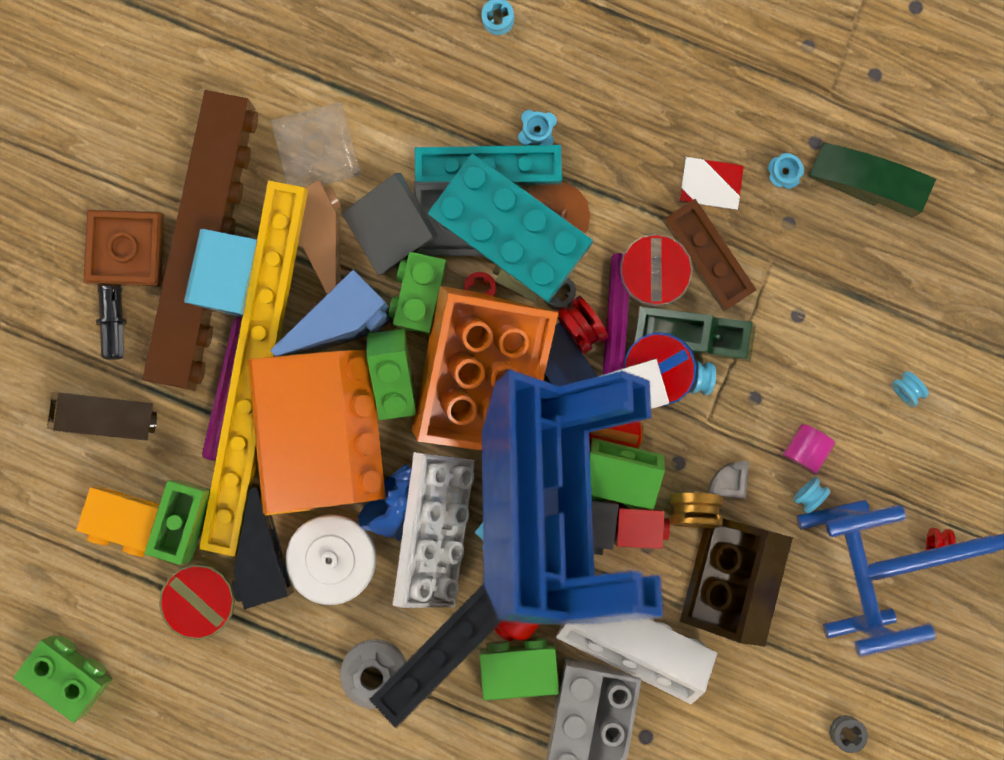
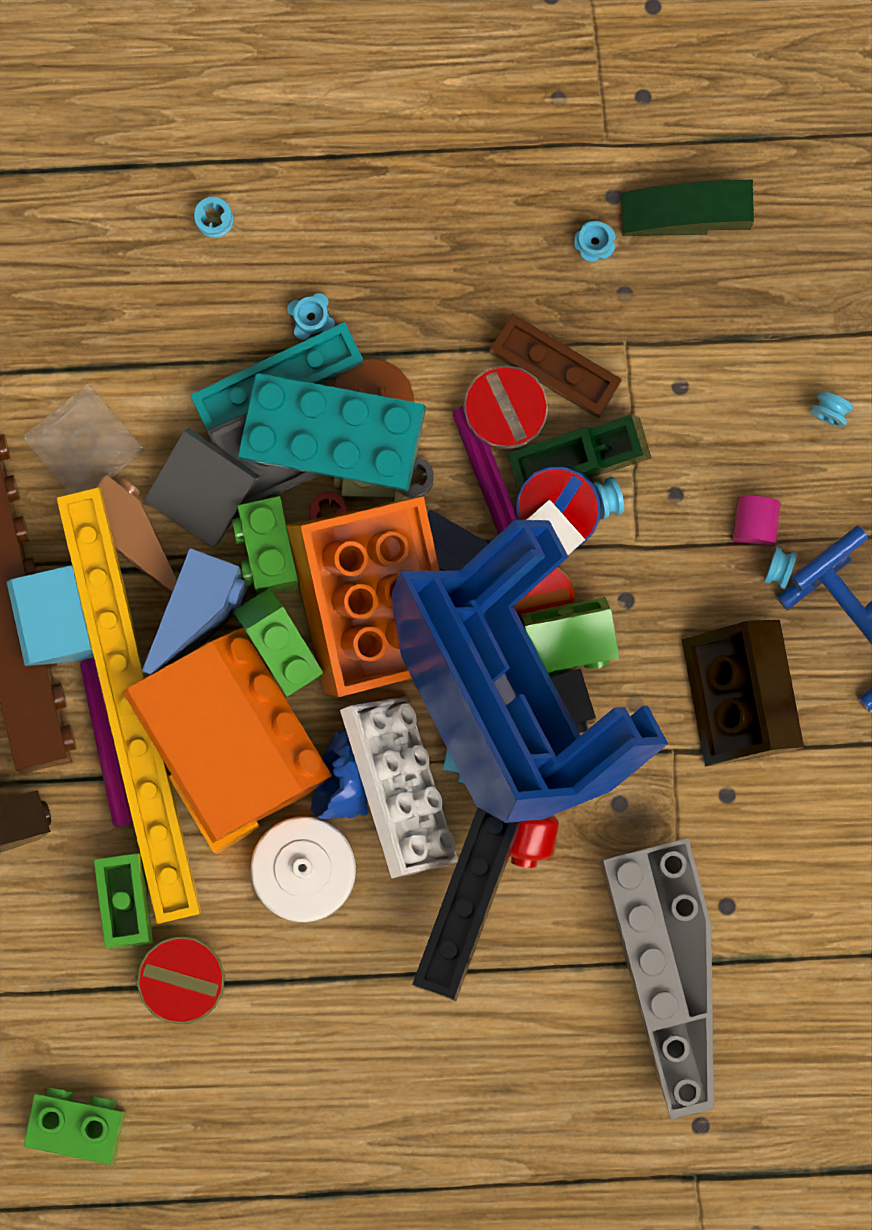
camera: 20 degrees left, 5 degrees down
light orange brick [76,486,160,557] -> none
black slope [232,487,294,610] -> none
light grey piece [340,639,406,709] -> none
bright green brick [480,638,559,701] -> none
red wheel [556,296,609,354] -> none
white brick [556,619,717,704] -> none
red brick [614,507,670,549] -> none
pearl gold wheel [670,493,723,528] -> none
white sticker [680,157,744,210] -> none
flat silver tile [707,461,749,498] -> none

